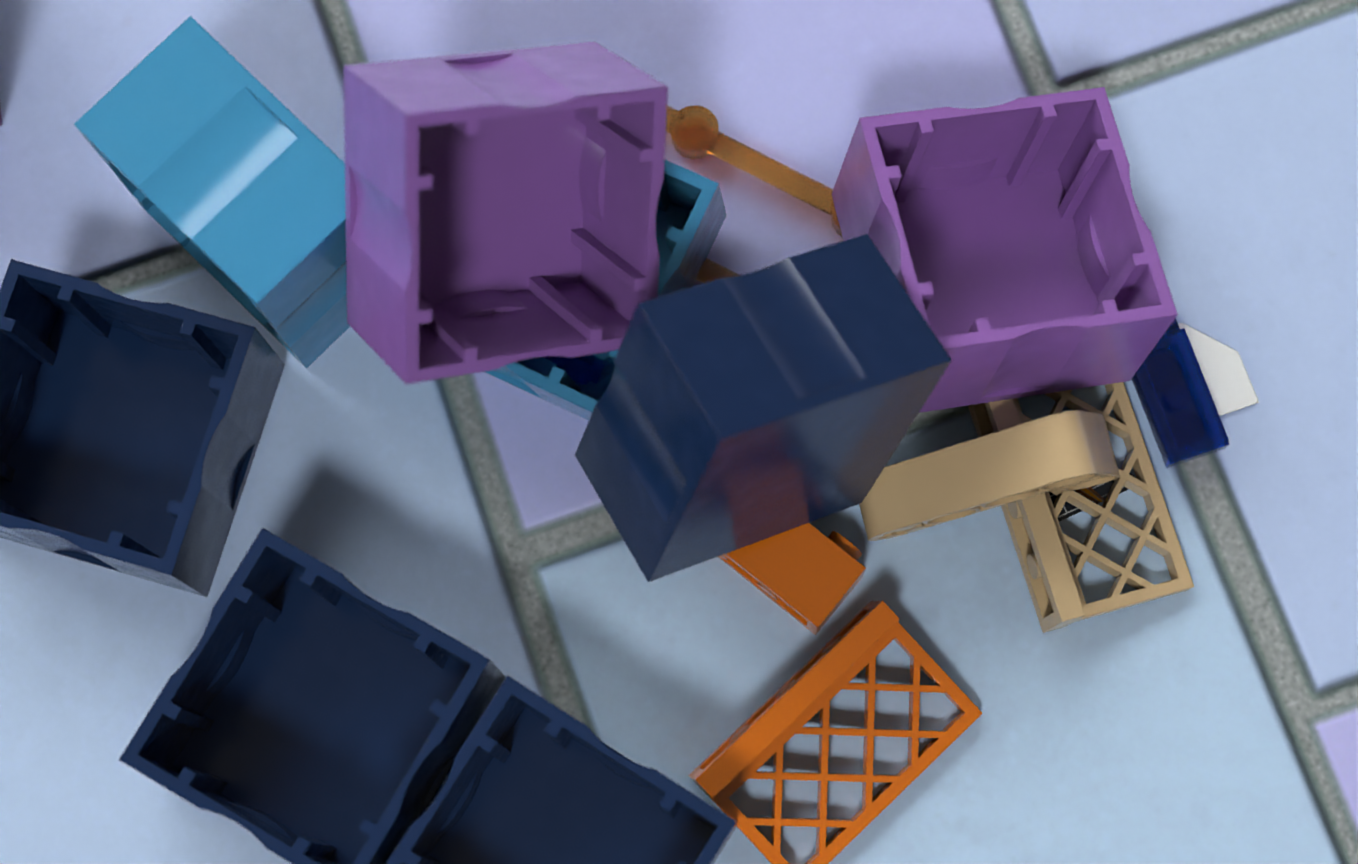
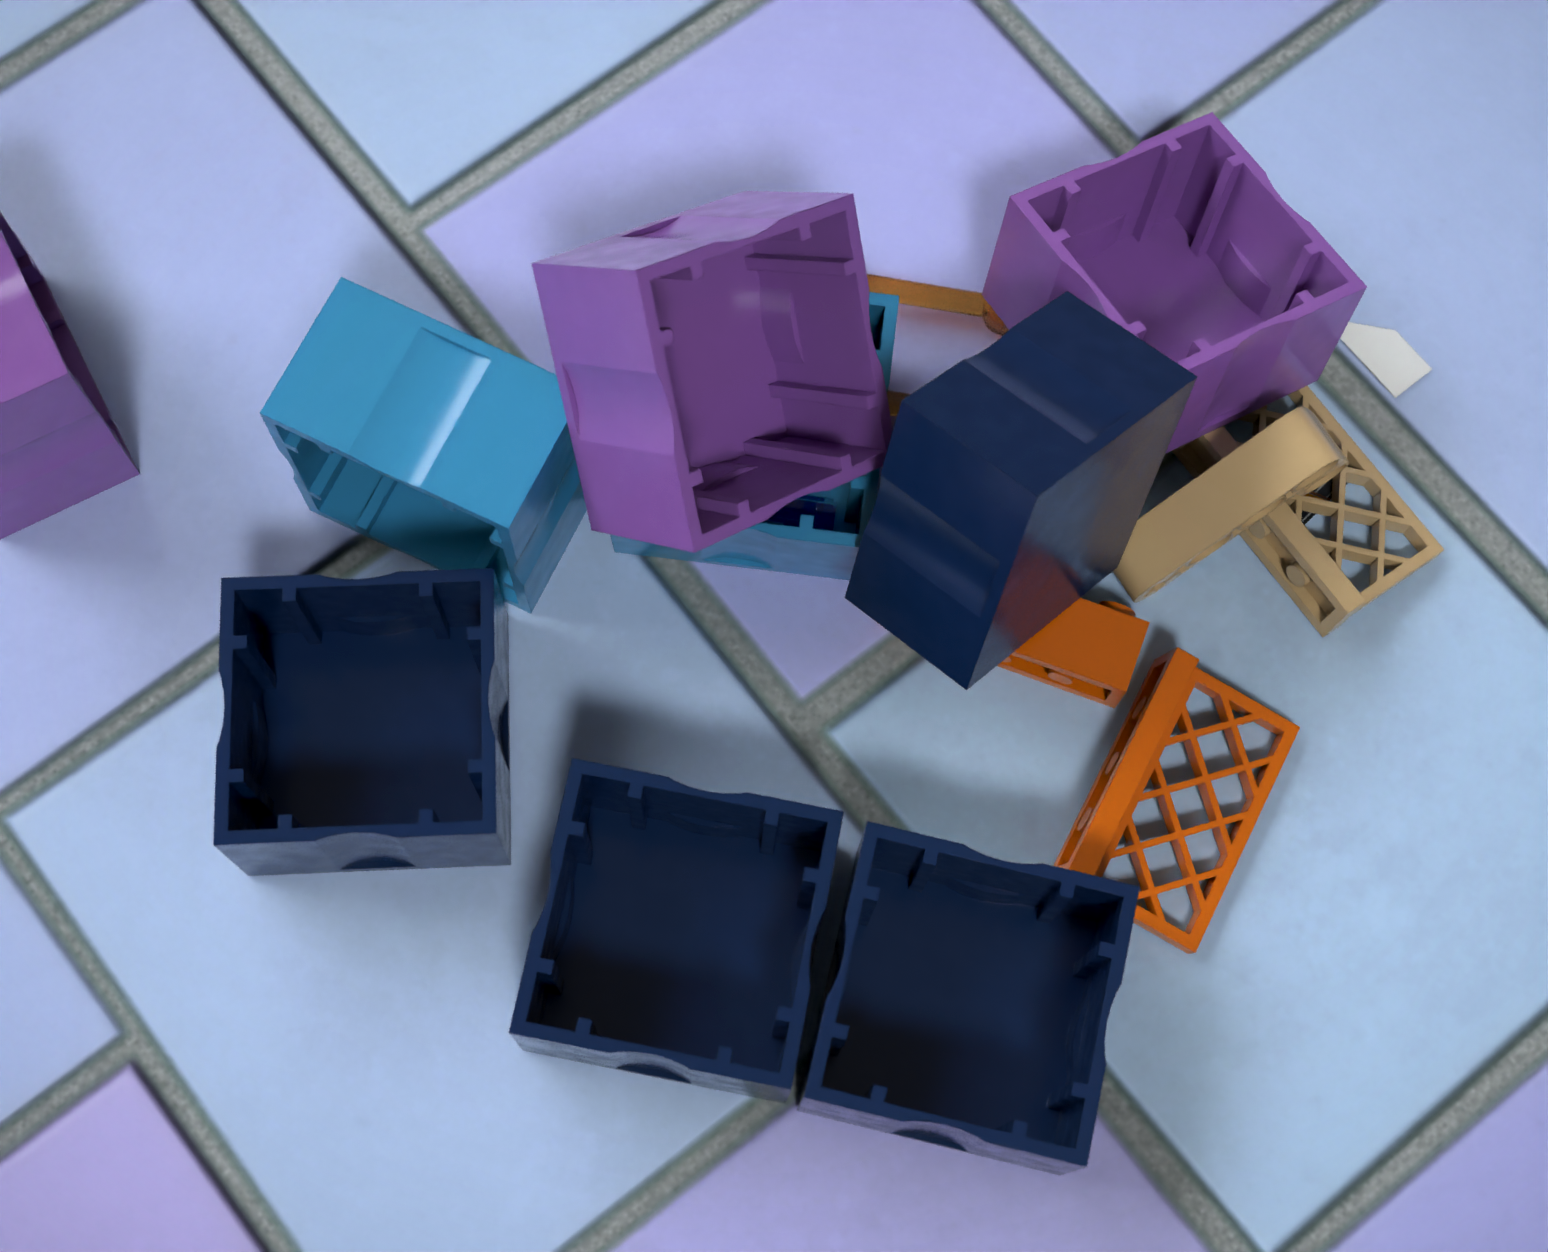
camera: 30 degrees left, 5 degrees down
clear blue hinge [1132,318,1230,469] -> none

